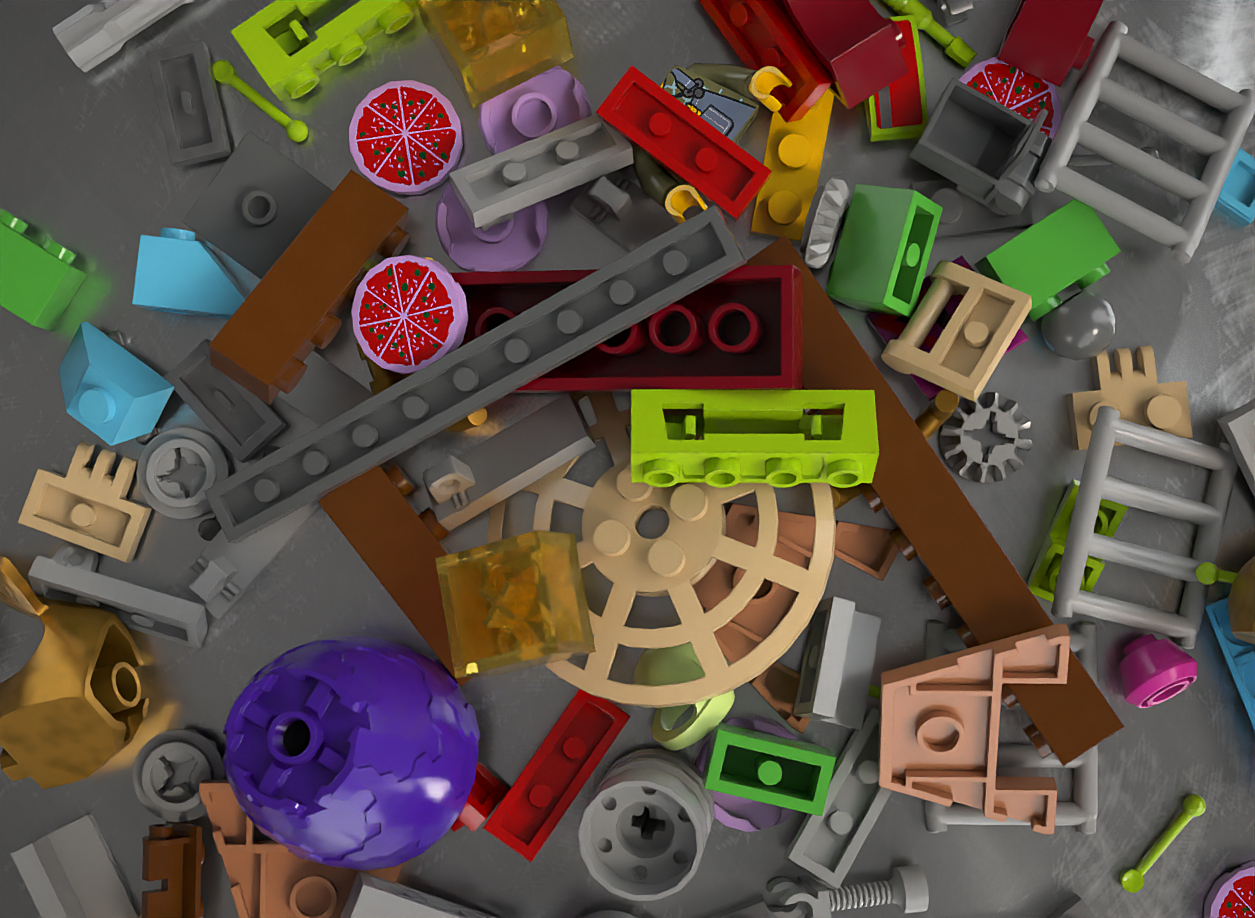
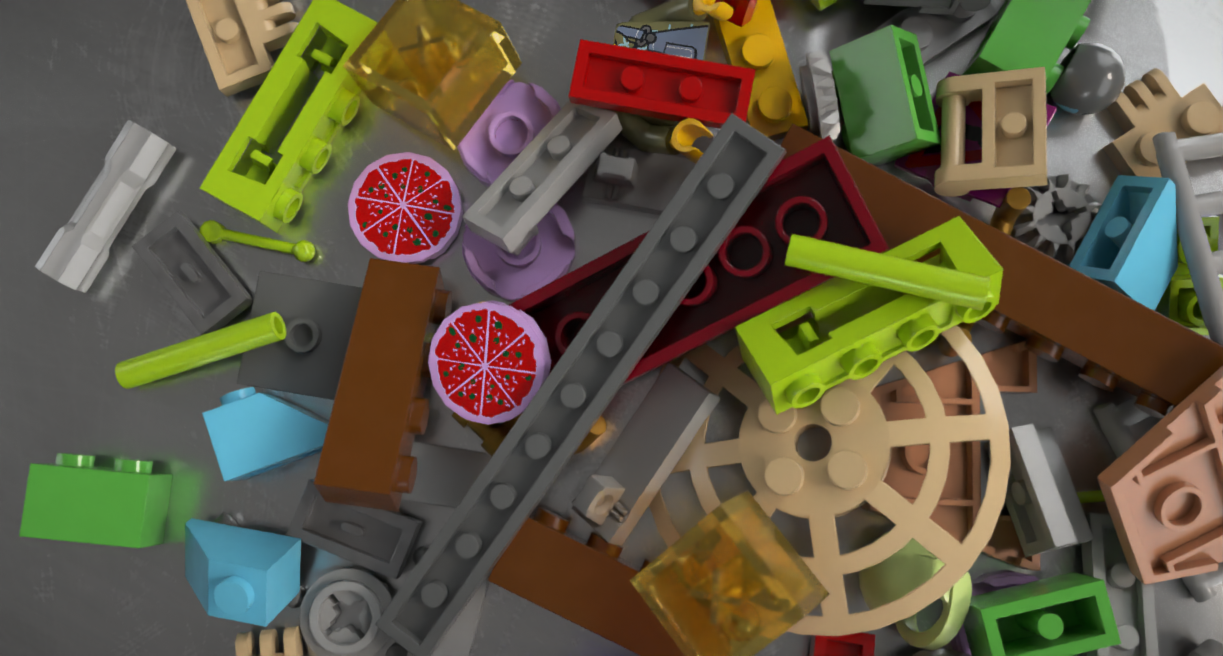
camera: 25 degrees left, 5 degrees down
none -> lime piece [115,312,286,389]
none -> lime piece [785,234,990,310]
none -> medium azure slope [1069,175,1178,311]

